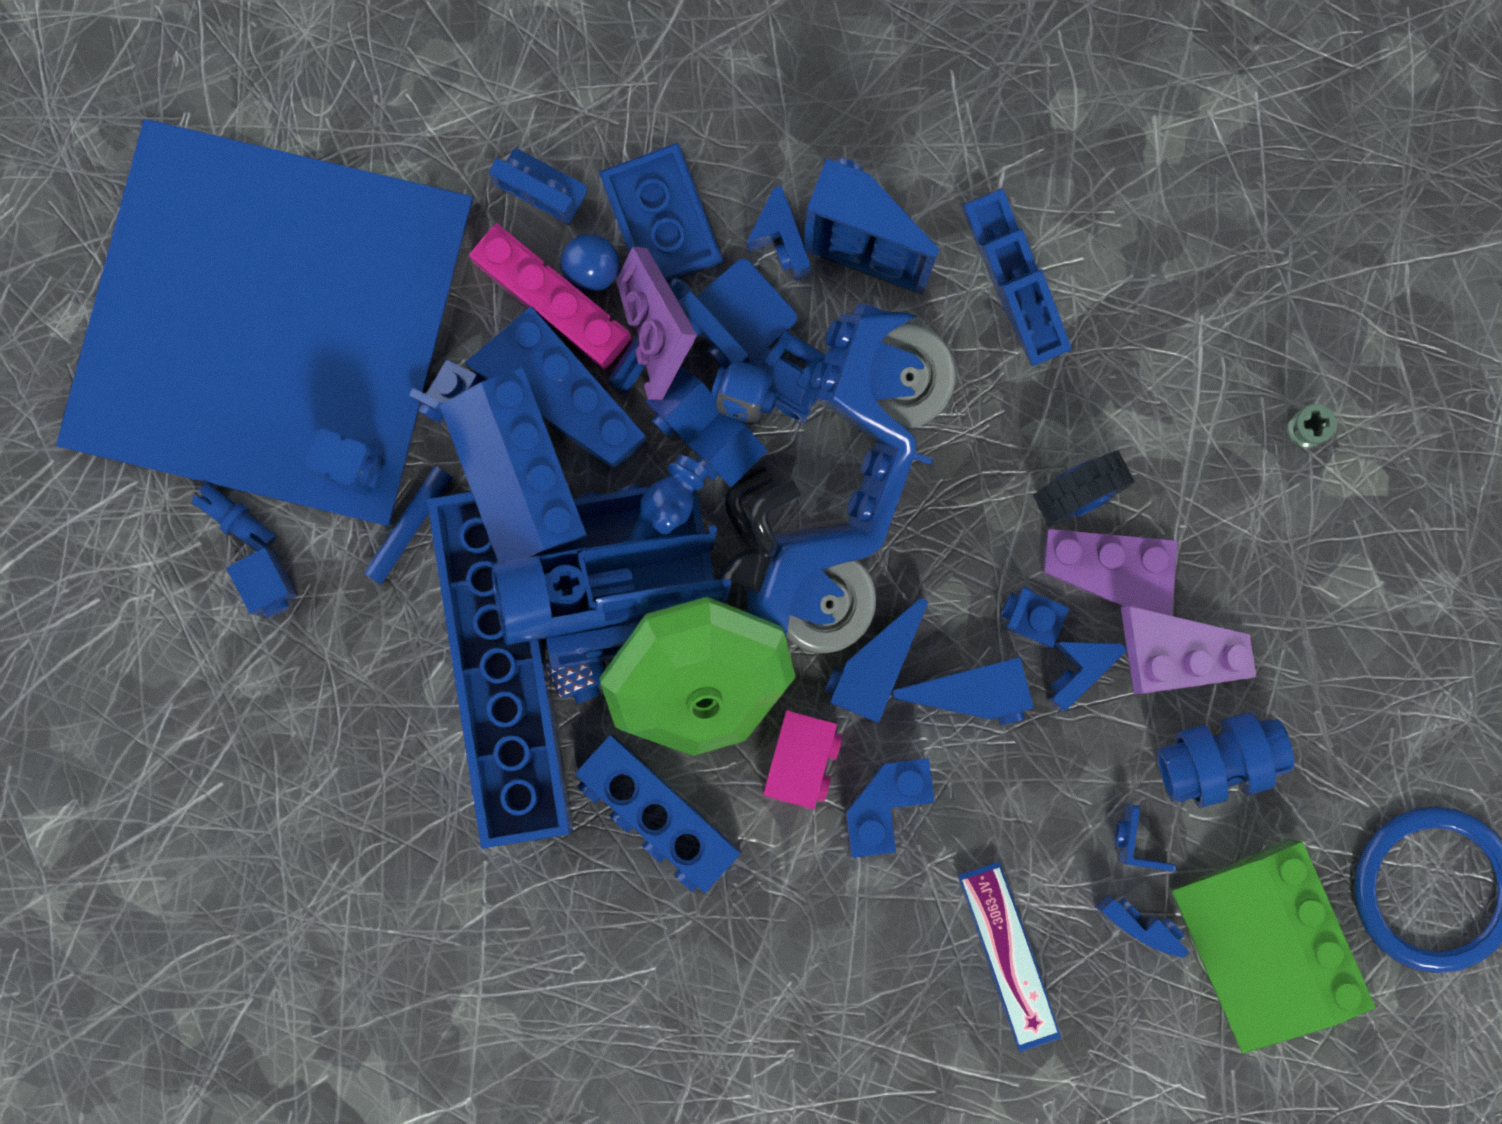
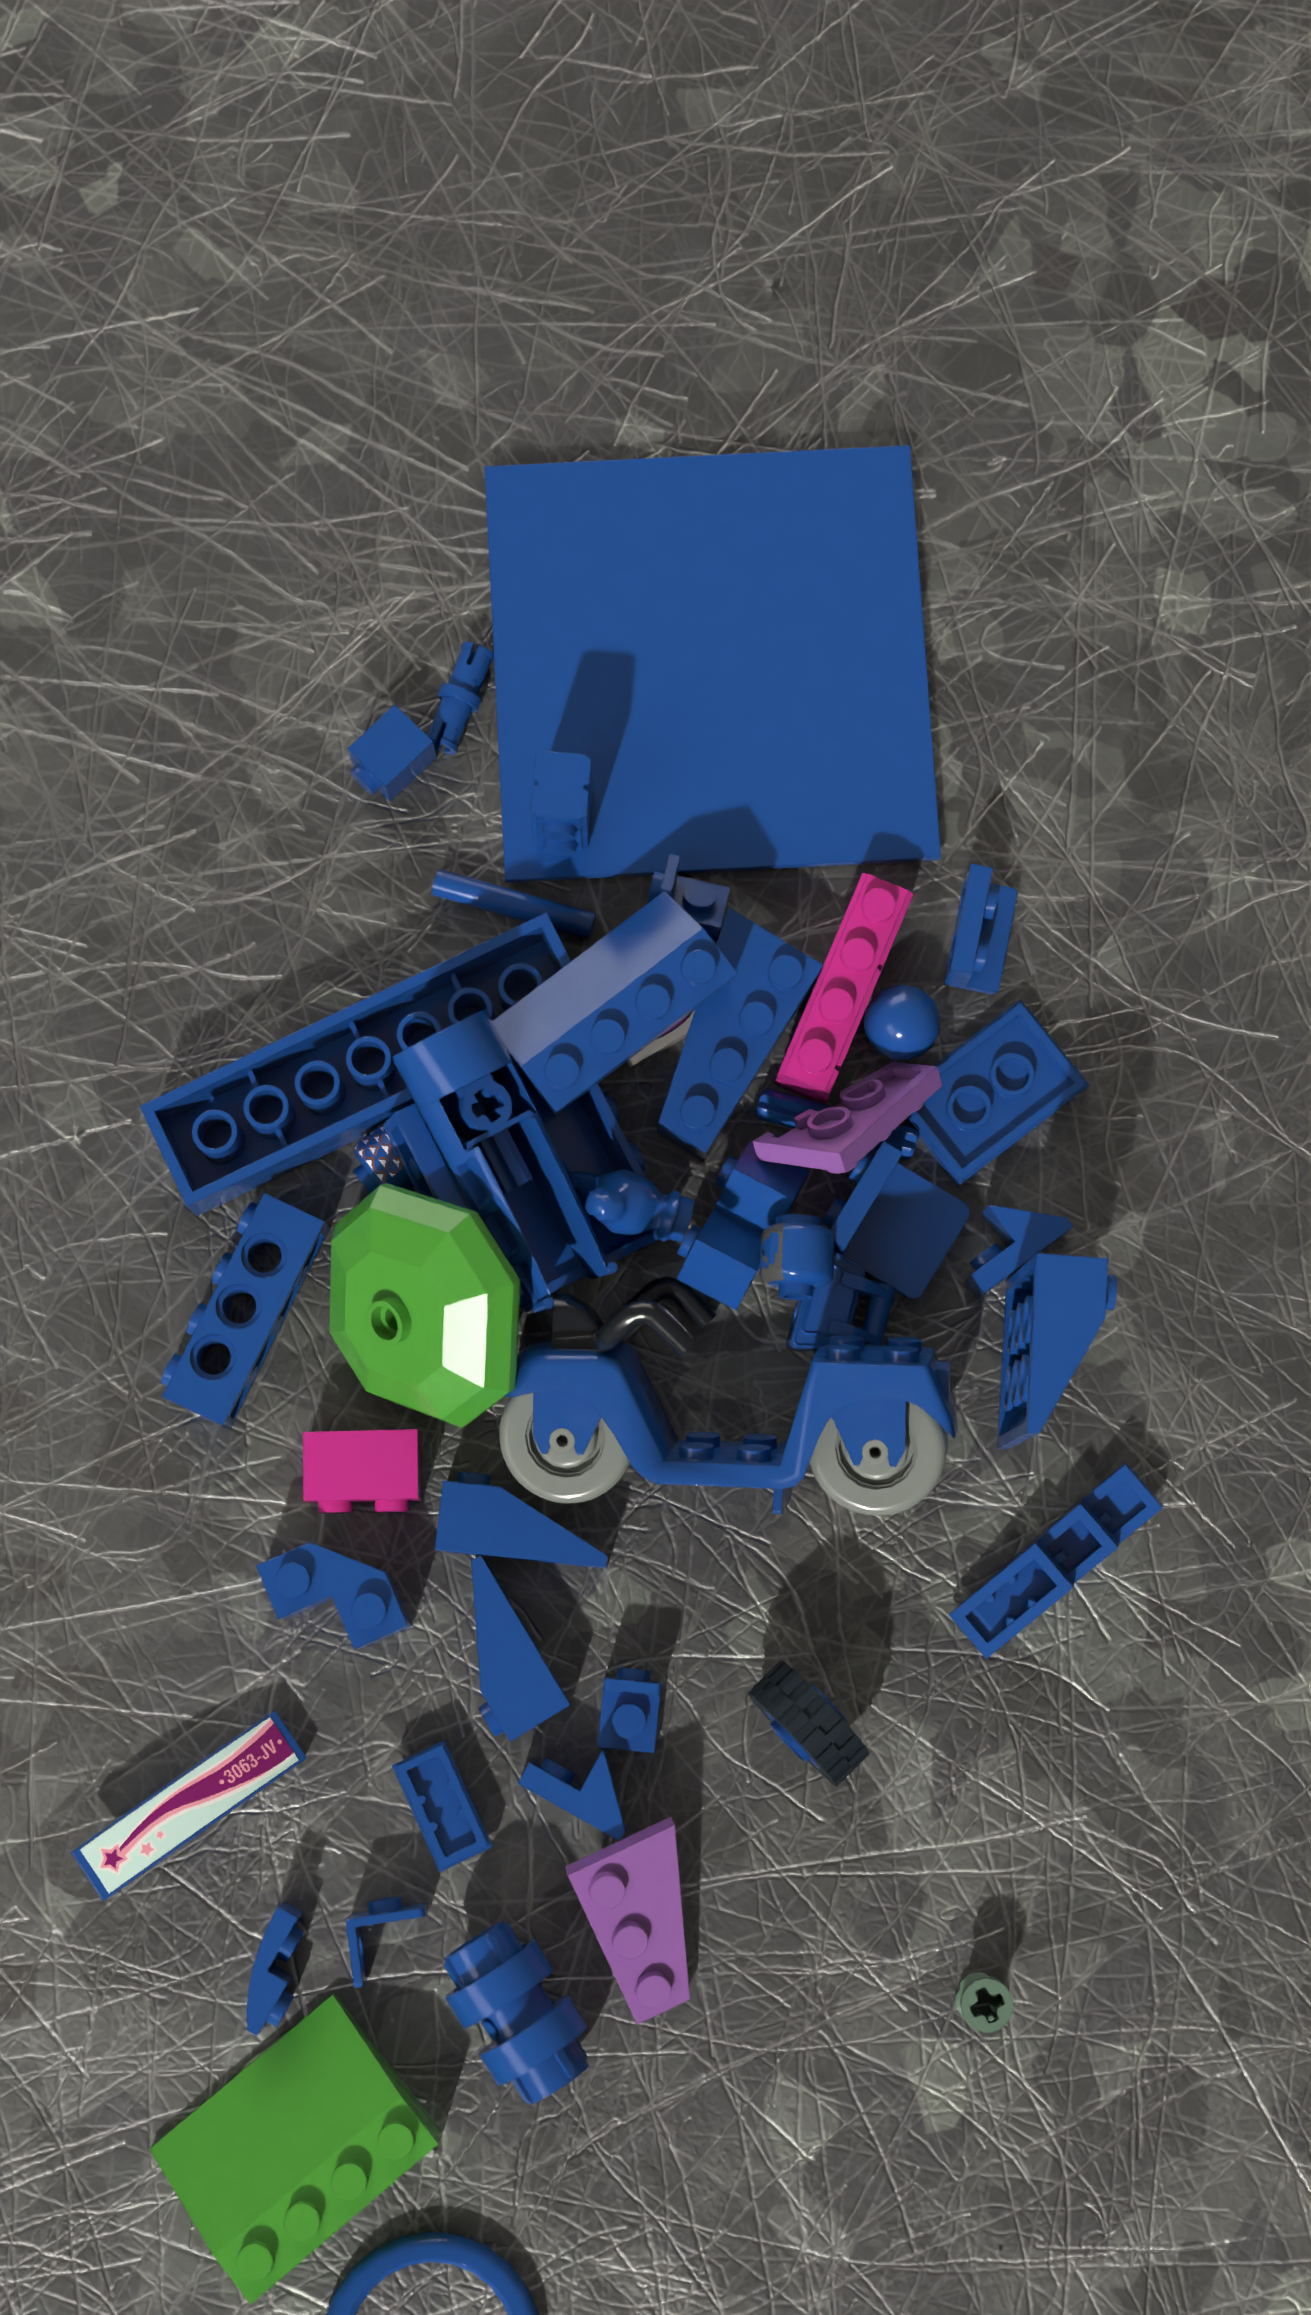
camera: 65 degrees right, 5 degrees down
medium lavender wing [1042,529,1177,616] -> none
none -> blue plate [392,1740,493,1872]

